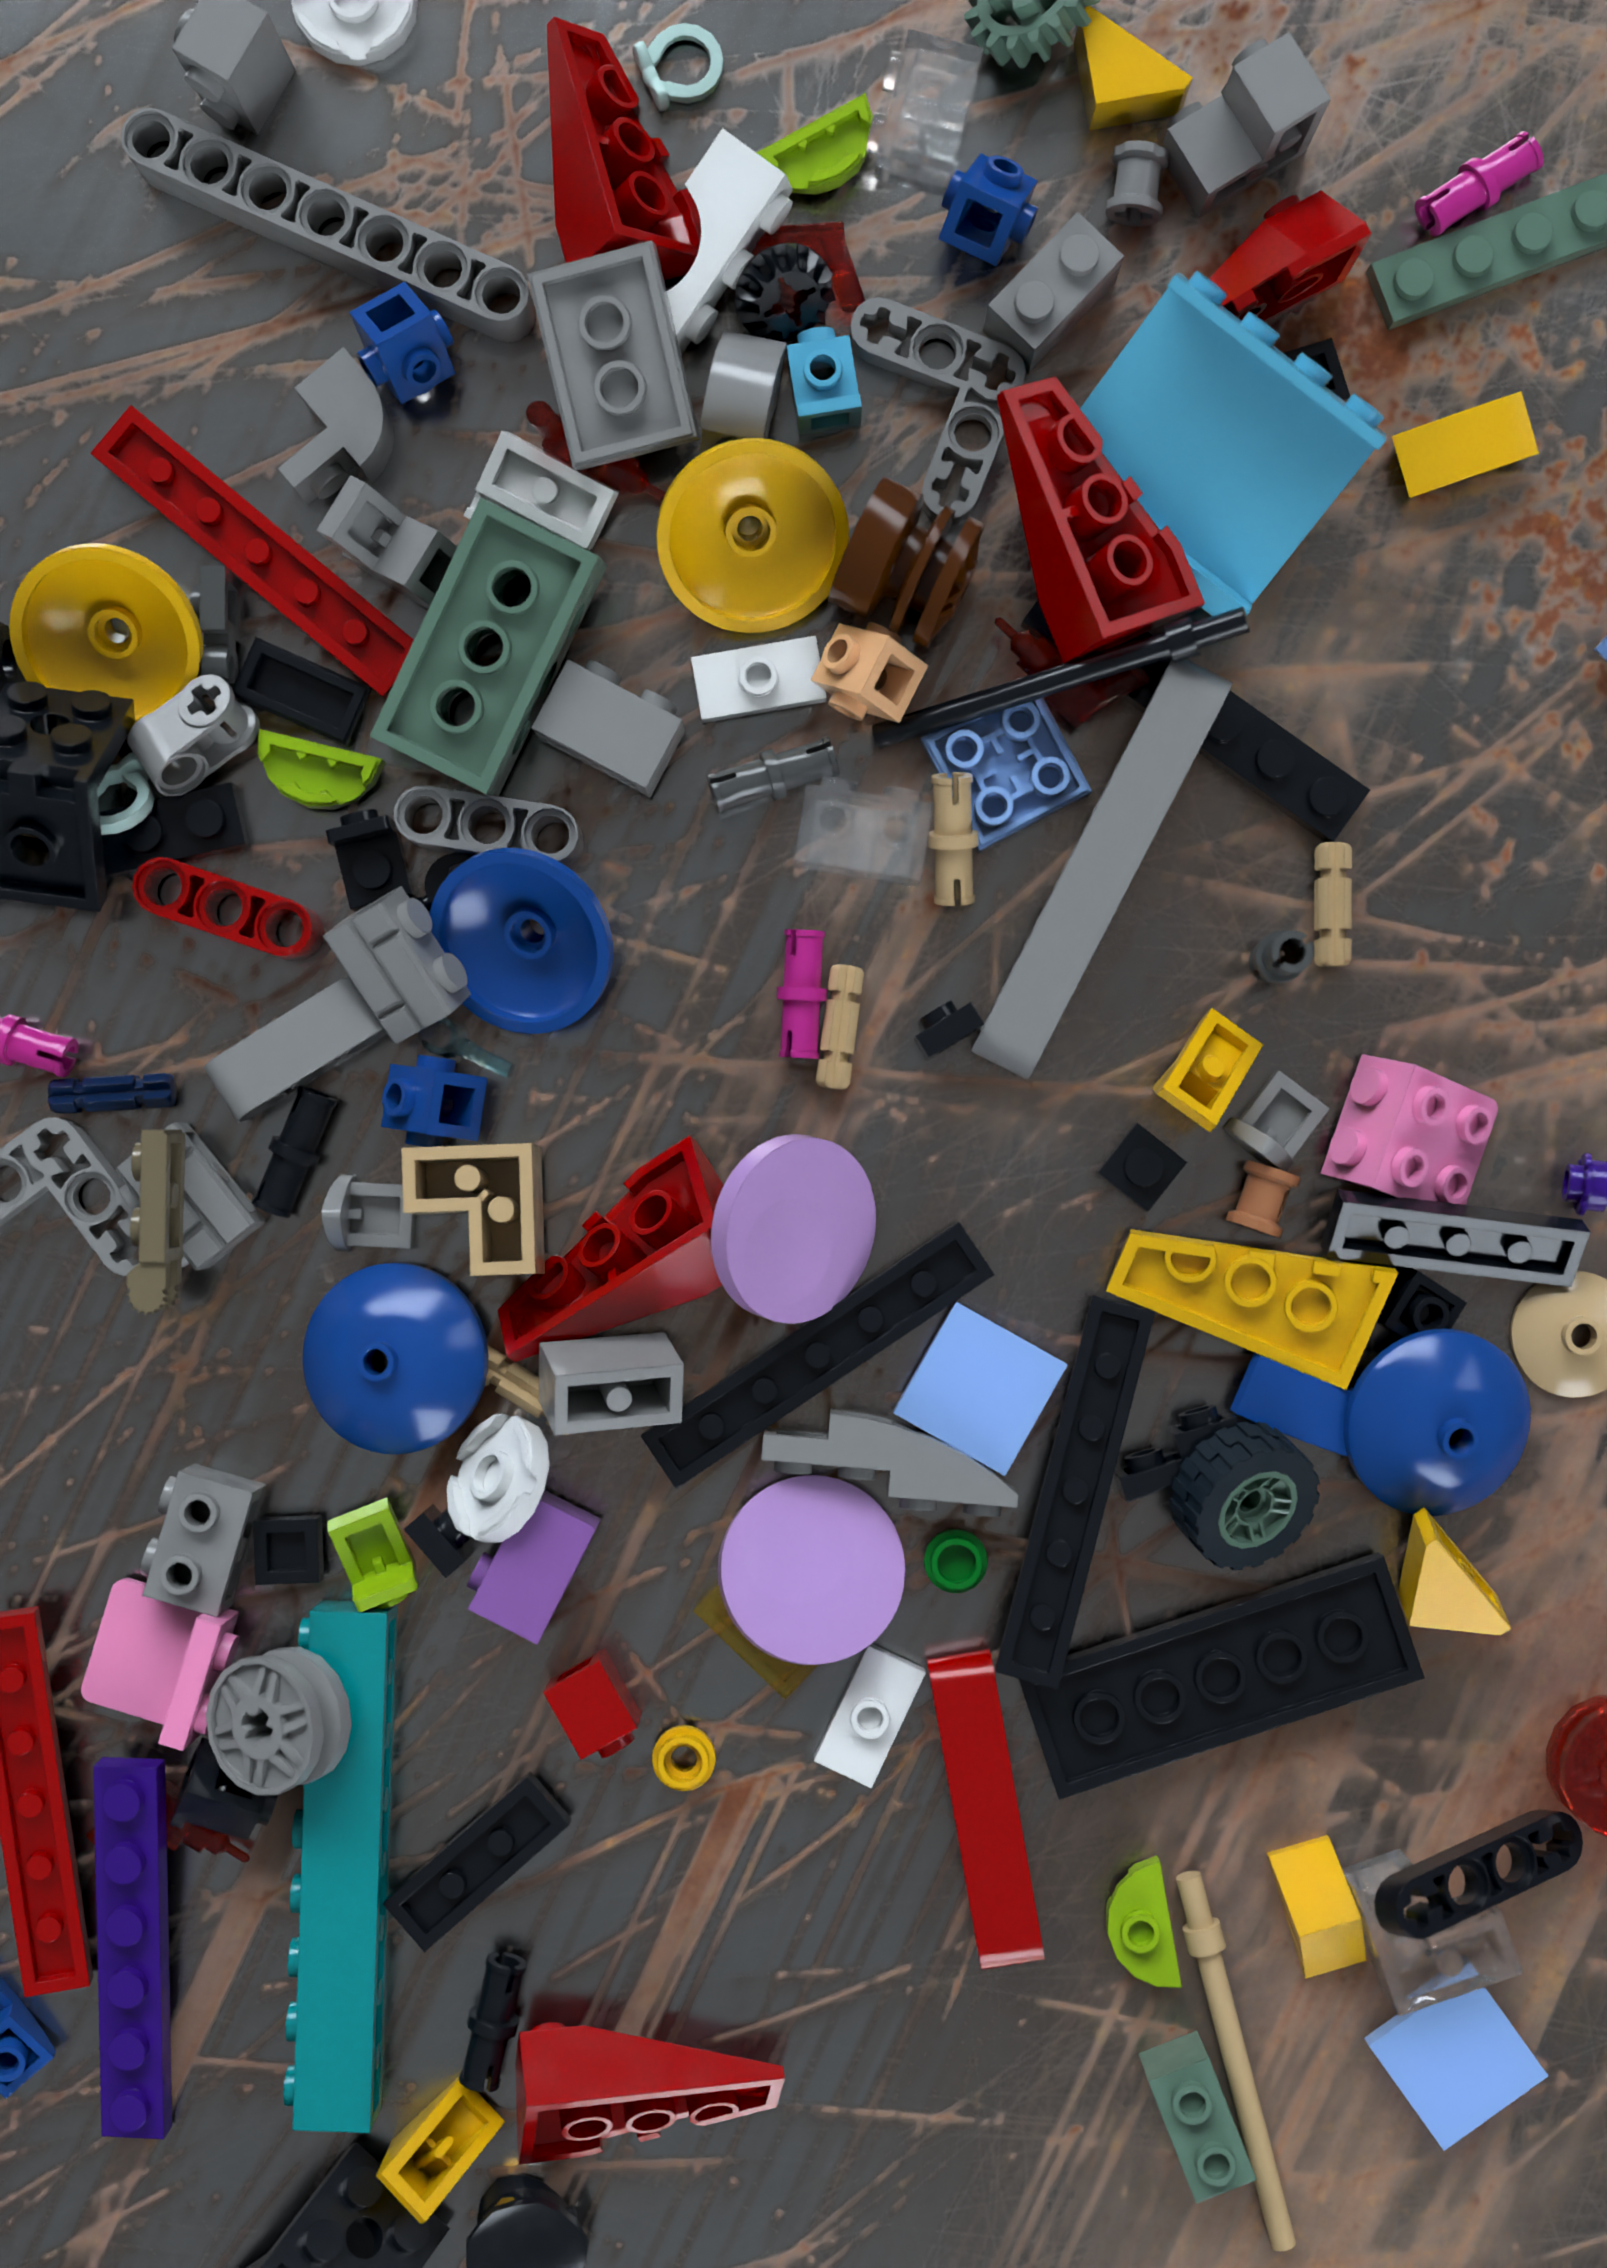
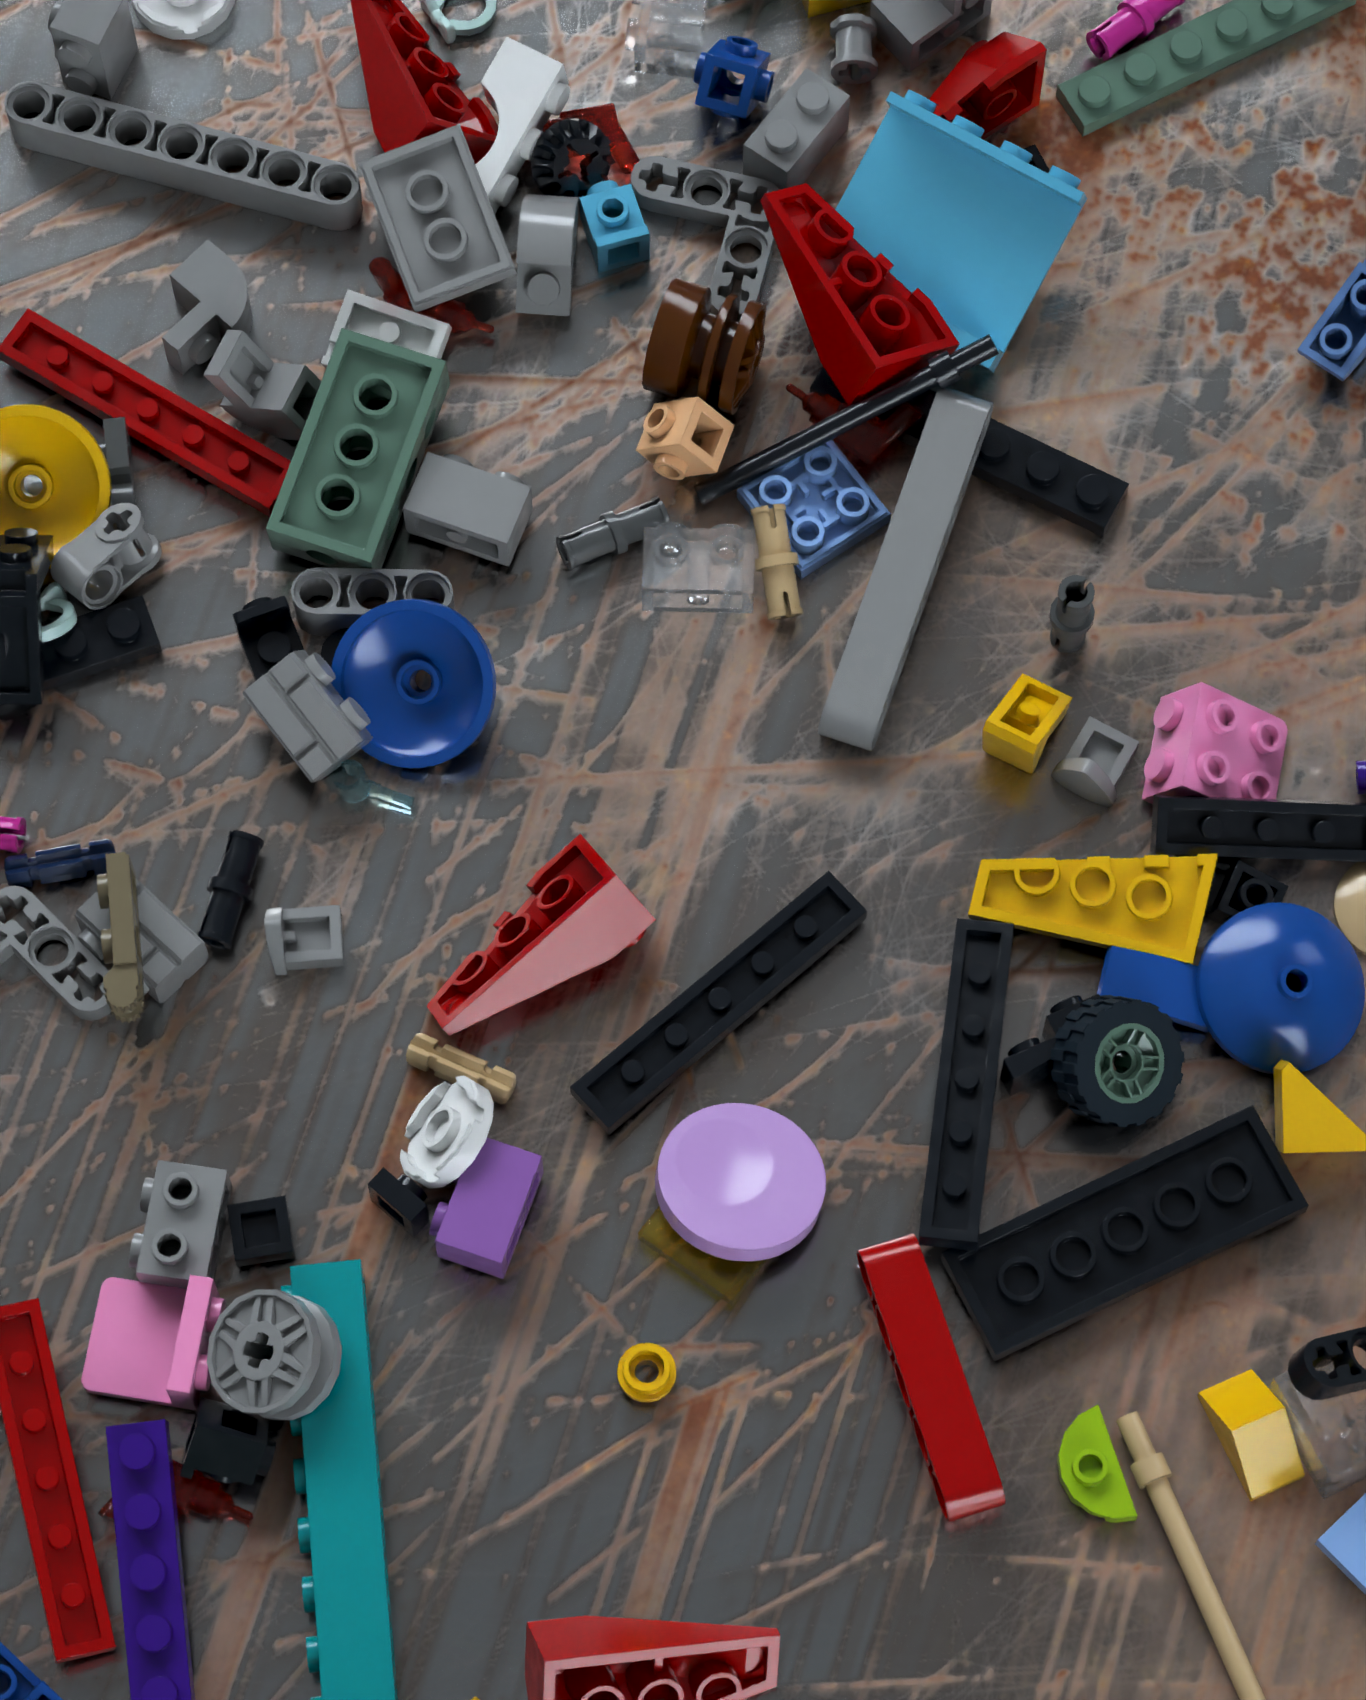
camera: 10 degrees left, 20 degrees down
red beam [132,857,324,961] -> none
light grey beam [204,976,387,1123] -> none
black tile [232,637,372,747] -> none
lime plate [258,729,386,810] -> none
blue dish [303,1263,489,1455] -> none
lime bracket [327,1497,418,1612] -> none
blue brick [349,281,456,405] -> none
blue brick [381,1055,487,1147] -> none
black plate [383,1771,572,1952] -> none
tan brick [402,1143,545,1276] -> none
black pin [459,1952,527,2092] -> none
light grey brick [539,1332,684,1435] -> none
red brick [543,1648,642,1760] -> none
yellow dish [656,438,849,633] -> none
white plate [691,635,827,723] -> none
lavender piece [711,1134,876,1324] -> none
lime plate [756,93,873,195] -> none
light grey slope [761,1408,1018,1517] -> none
dark pink pin [777,929,827,1059] -> none
white plate [814,1643,926,1789] -> none
tan axle [816,964,864,1090] -> none
light blue tile [893,1301,1068,1476] -> none
black plate [914,1000,984,1061] -> none
green plate [924,1528,988,1593] -> none
black plate [1095,1123,1187,1212] -> none
sand green brick [1138,2030,1257,2204] -> none
nougat bush [1225,1160,1301,1239] -> none
tan axle [1314,842,1352,967] -> none
yellow slope [1392,391,1540,498] -> none

